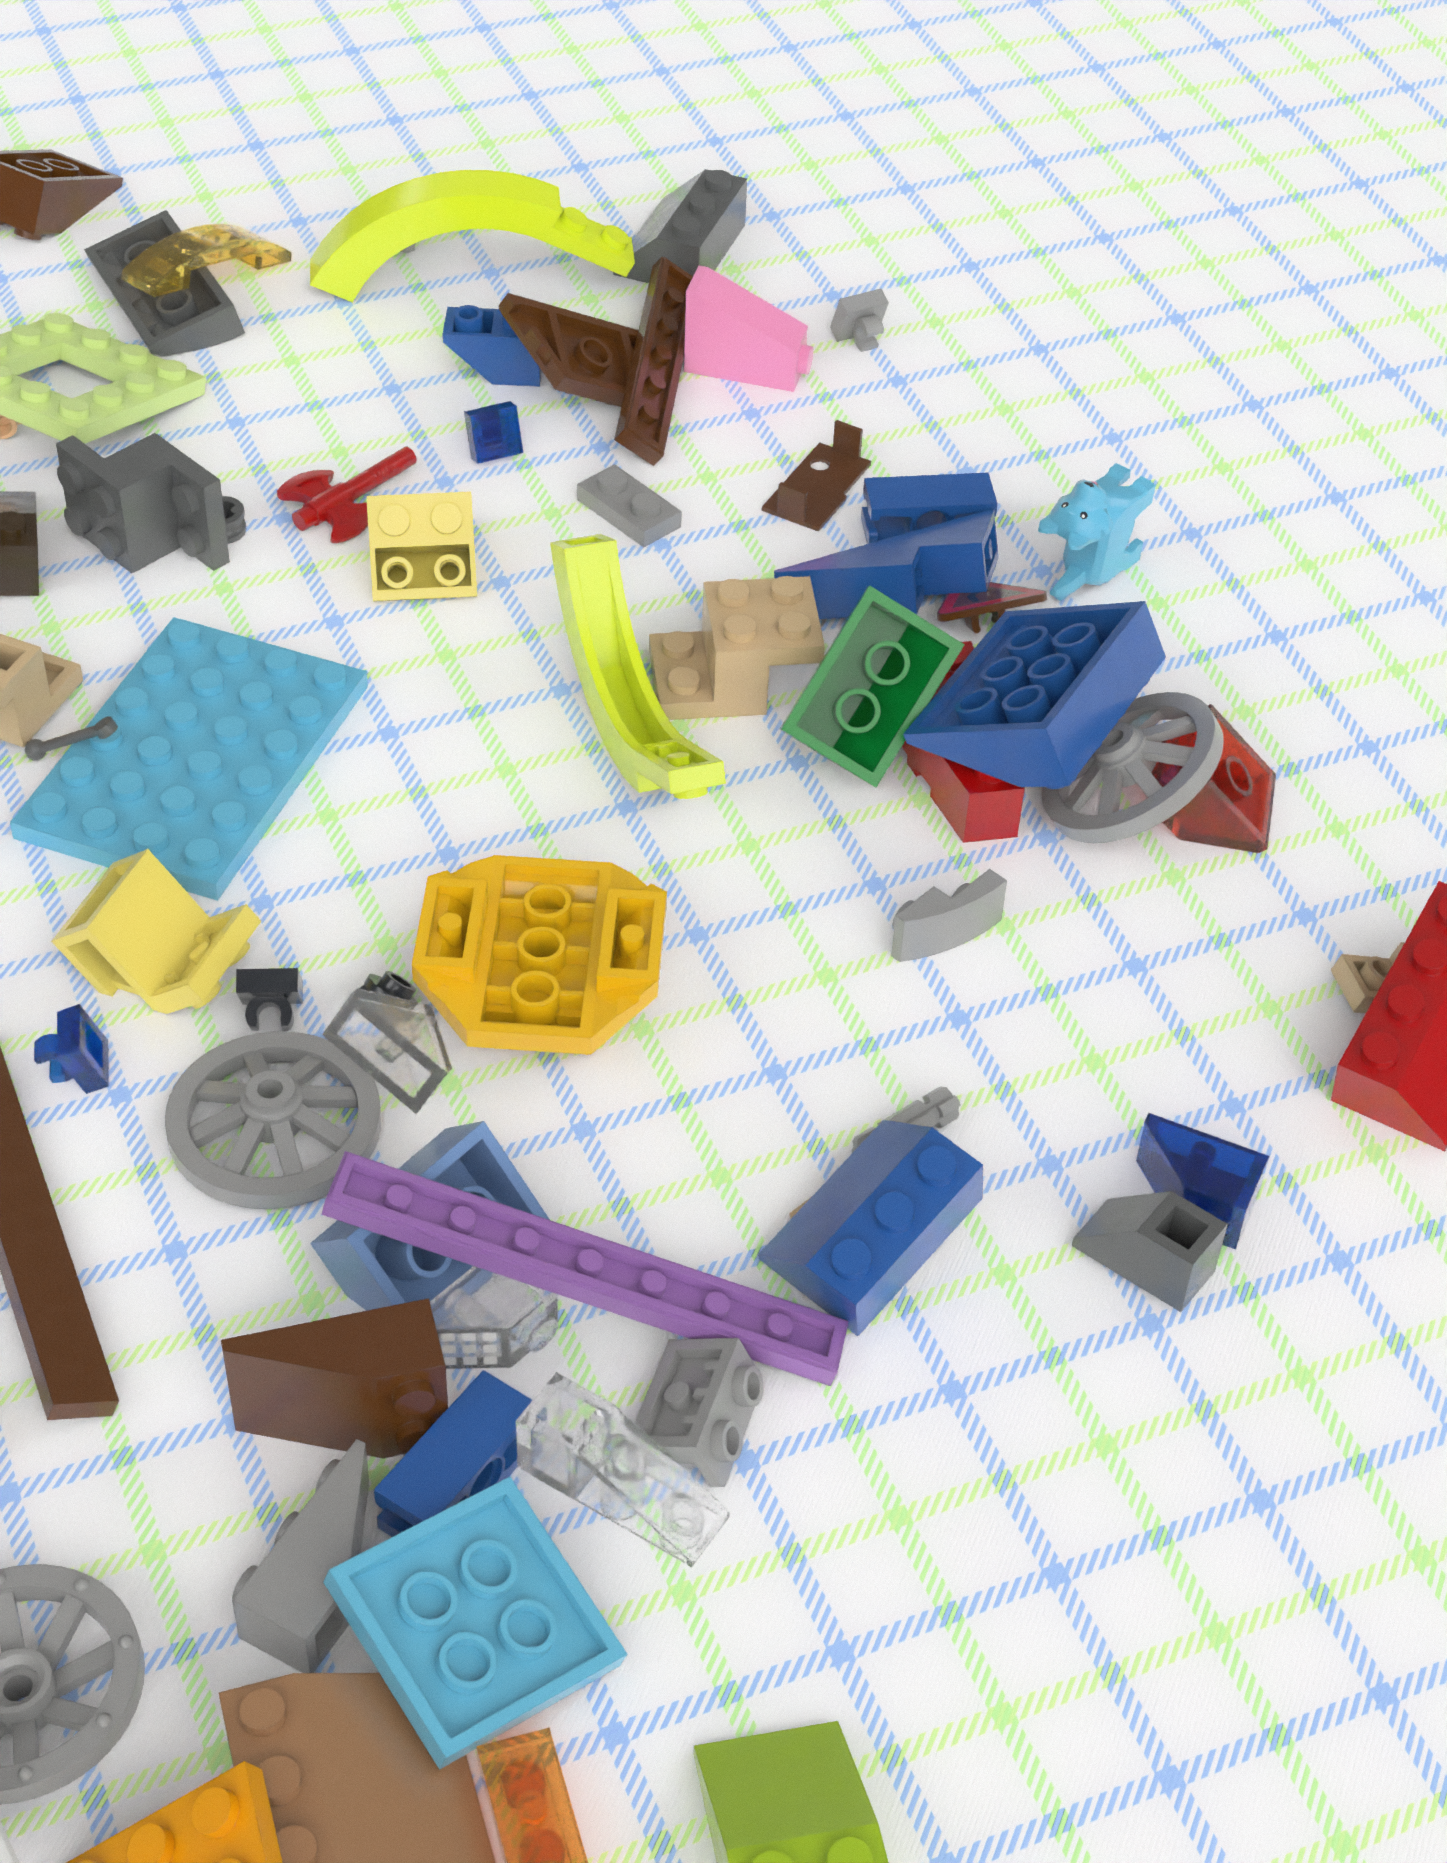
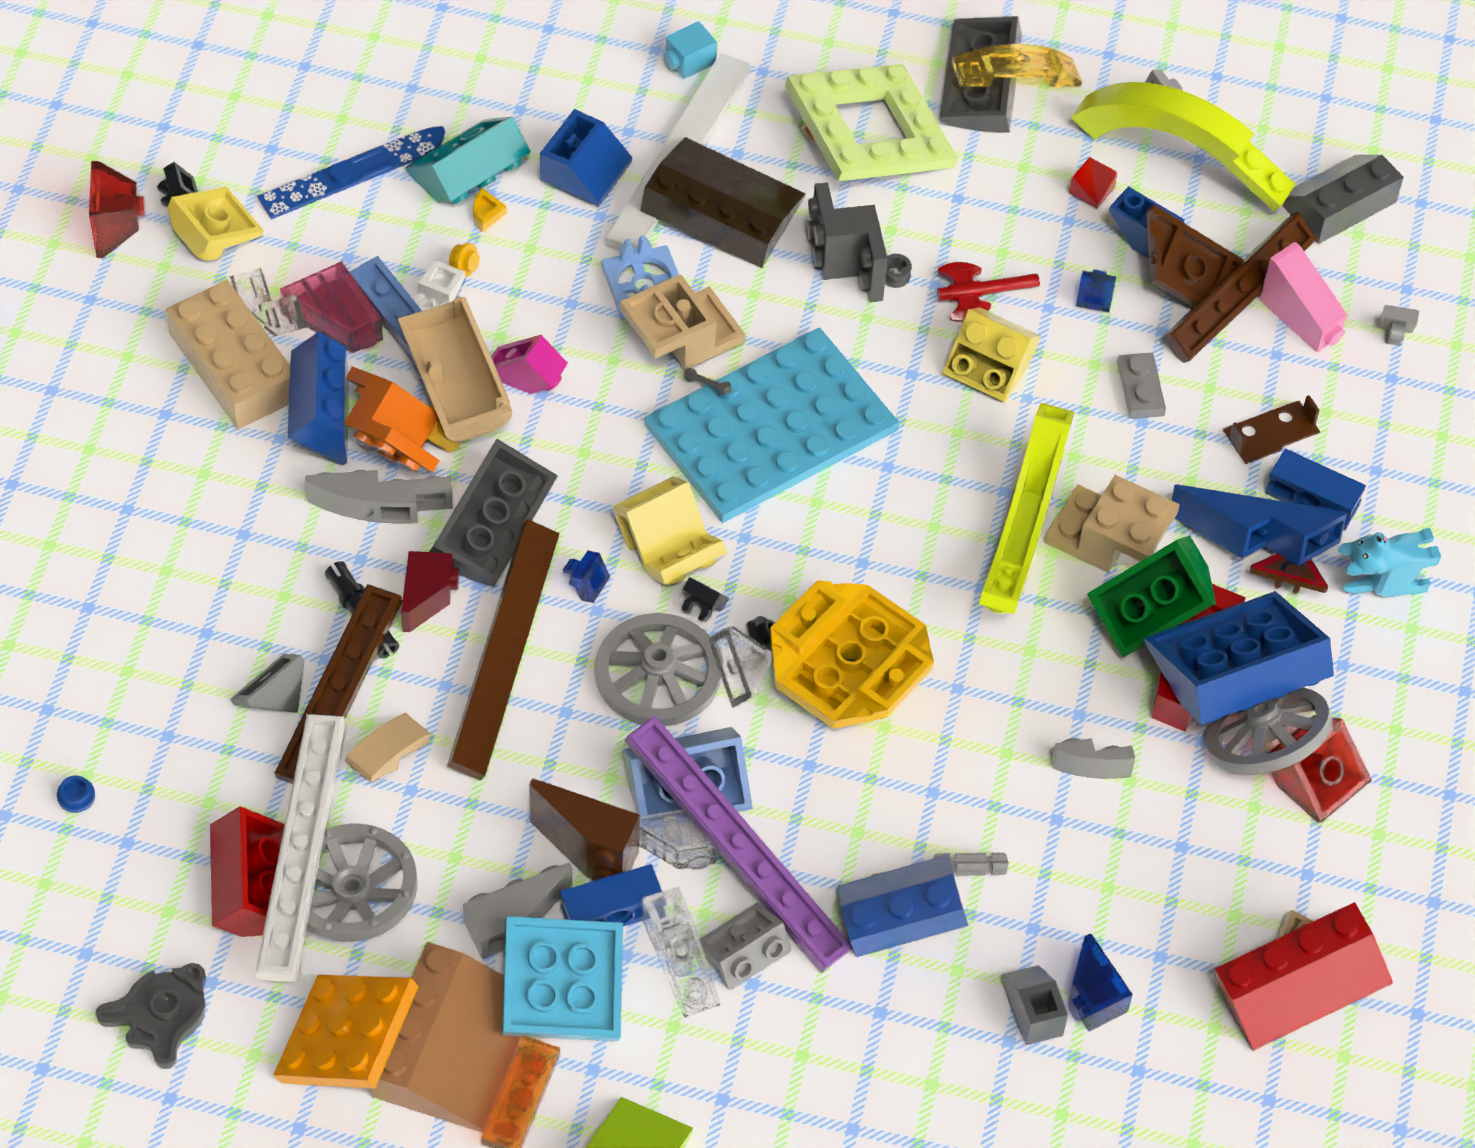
camera: 35 degrees right, 10 degrees up
none -> red slope [1069,157,1118,209]

